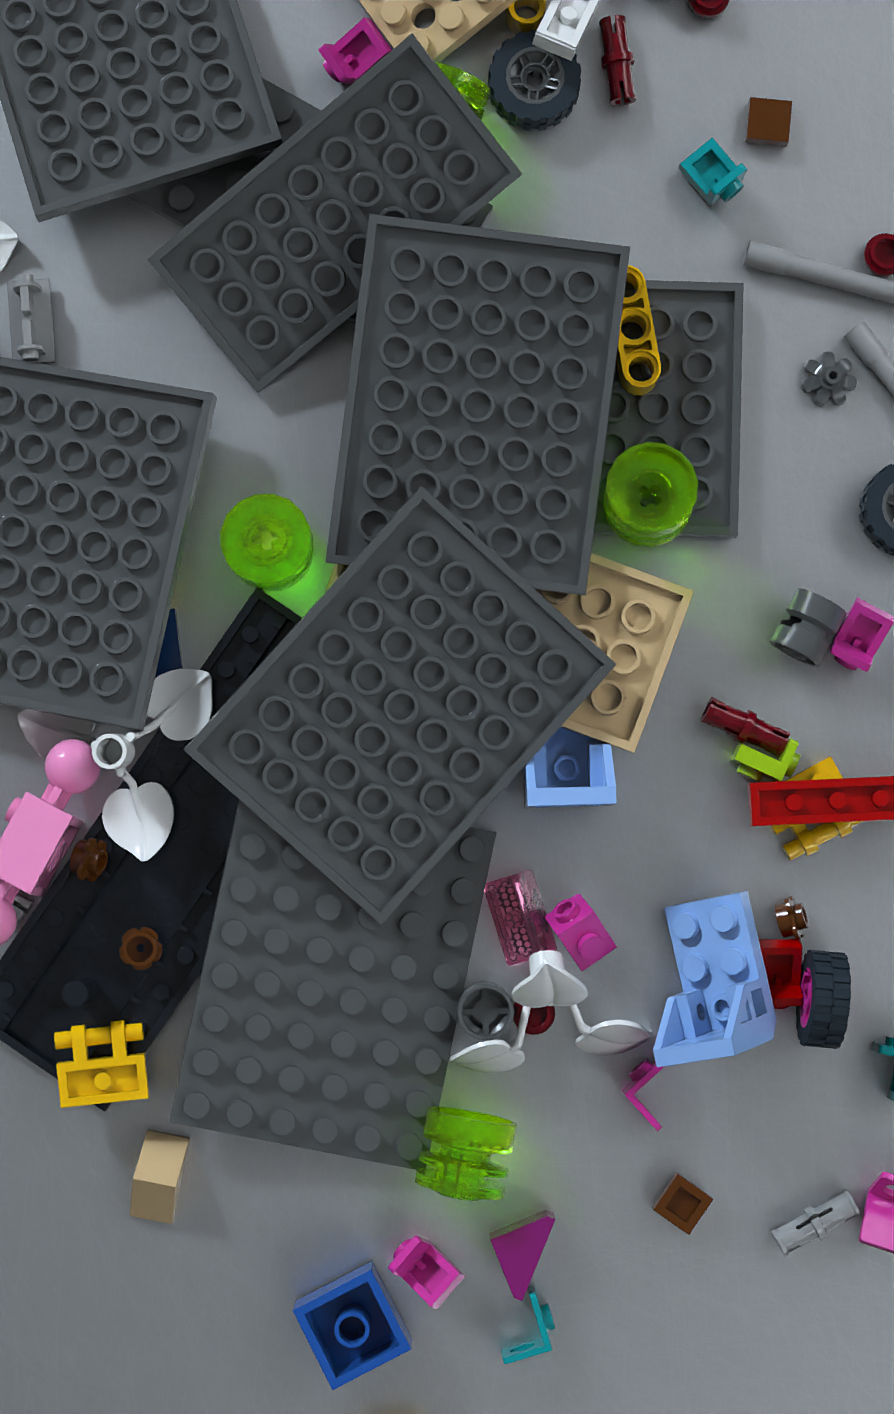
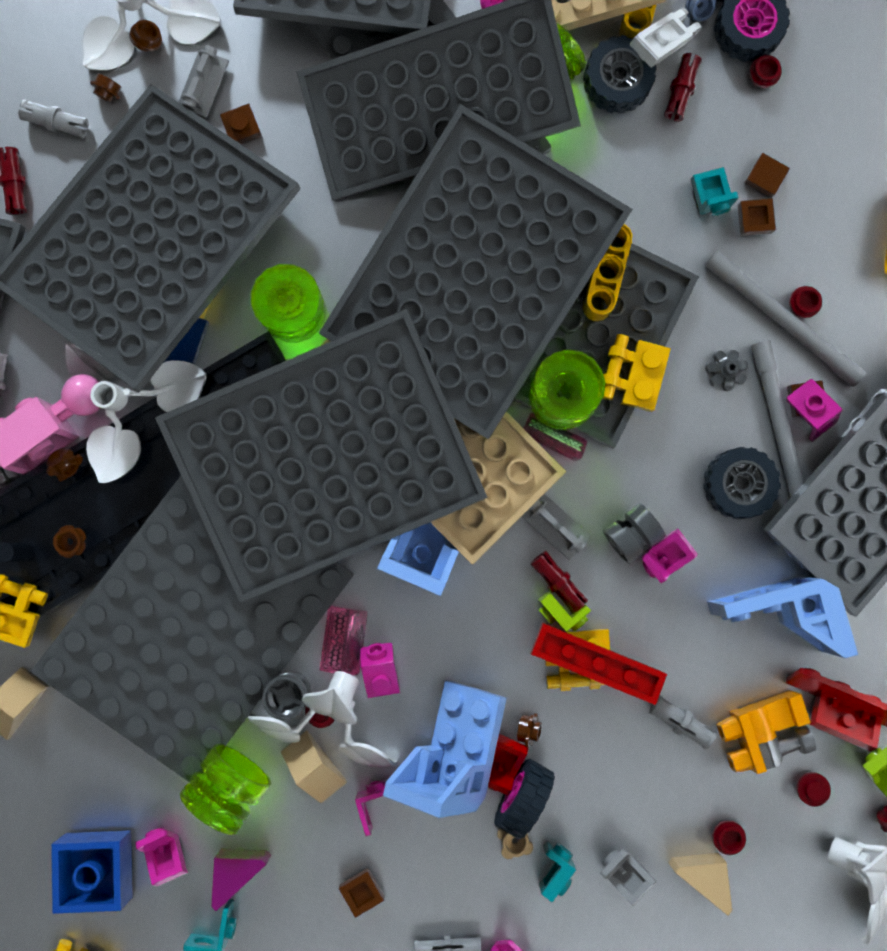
camera: 25 degrees right, 0 degrees up
none -> reddish brown plate [220,103,262,145]
none -> tan slope [281,730,347,803]
none -> tan plate [497,828,533,859]
none -> light grey hinge [522,494,591,560]
none -> clear pink slope [523,413,587,462]
none -> yellow plate [600,334,671,412]
none -> reddish brown plate [738,198,776,236]

